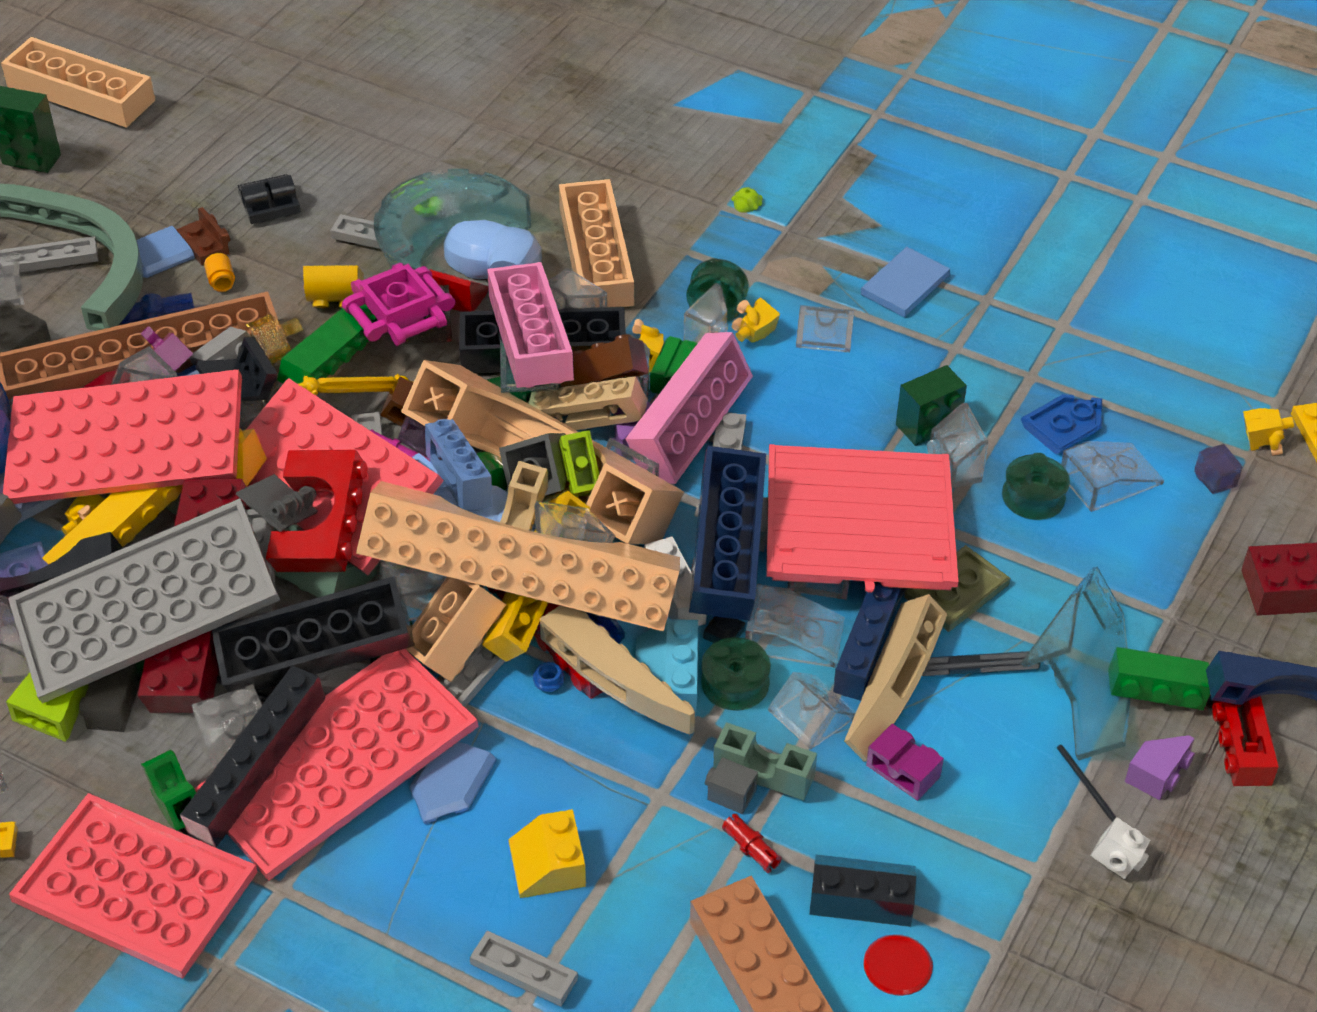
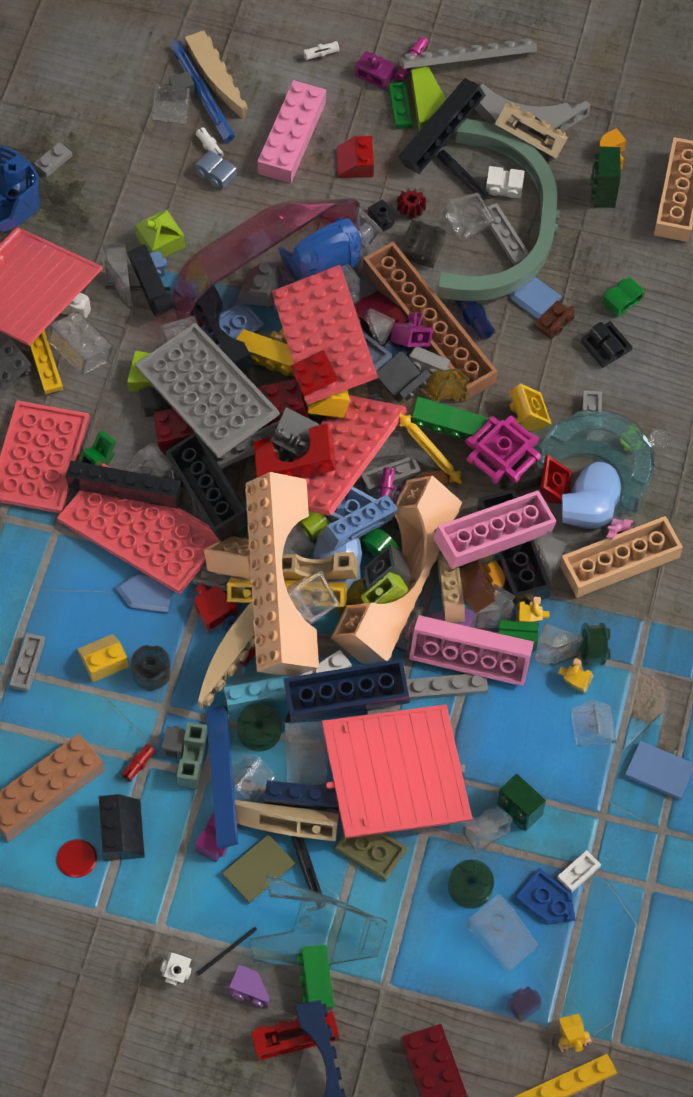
camera: 75 degrees right, 15 degrees up
light orange brick [204,253,235,292] -> none
none -> clear smoke brick [131,645,171,692]
none -> red torso [194,584,238,633]
none -> blue tile [206,705,238,849]
none -> olive tile [223,834,295,904]
none -> red plate [290,349,338,397]
none -> white plate [557,850,601,892]
none -> green brick [603,277,645,317]
none -> bright pink brick [606,519,633,539]

